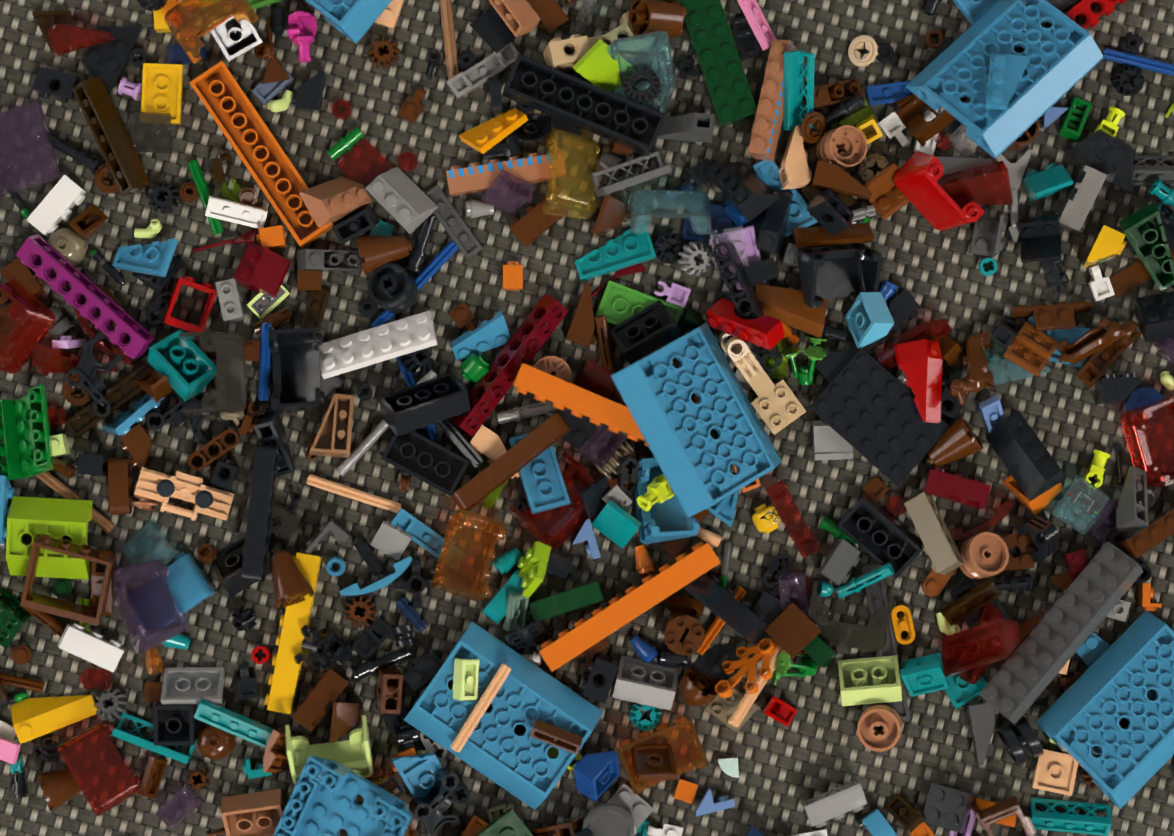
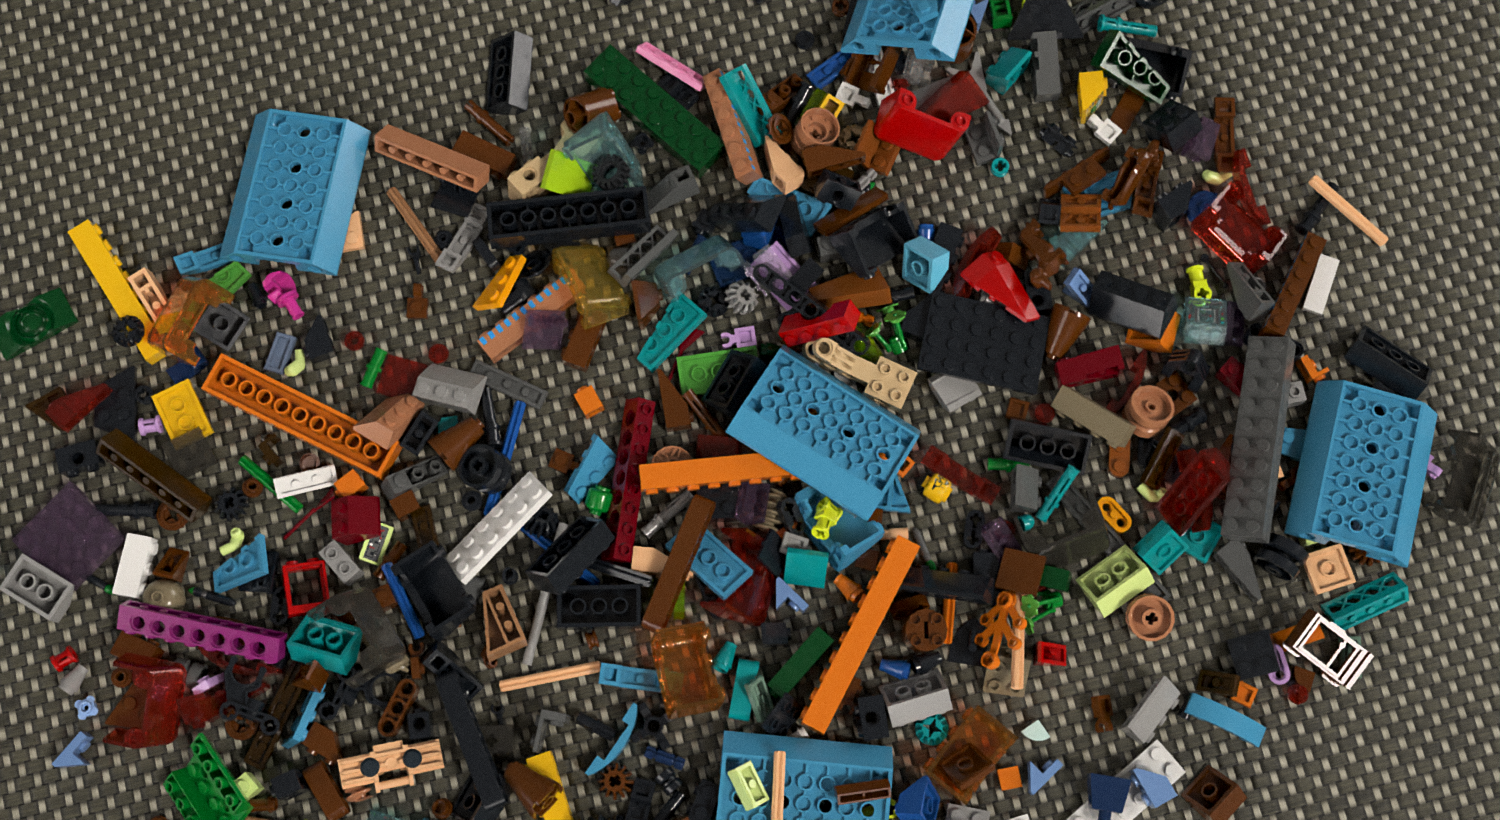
camera: 25 degrees left, 10 degrees down
clear red plate [48,407,66,427] -> none
clear neon green bar [221,181,242,202] -> none
reddish brown bush [254,42,274,60] -> none
reddish brown piece [262,18,290,84] -> none
dark azure plate [326,556,346,576] -> none
reddish brown gear [367,35,401,69] -> none
light grey piece [370,521,413,561] -> none
light grey cone [465,199,494,219] -> none
lime plate [518,541,551,598] -> none
reddish brown cylinder [679,668,718,707] -> none
tan gear [848,35,879,67] -> none
black bracket [1018,215,1062,263] -> none
reddish brown tile [1049,570,1073,590] -> none
none -> reddish brown plate [1091,695,1113,733]

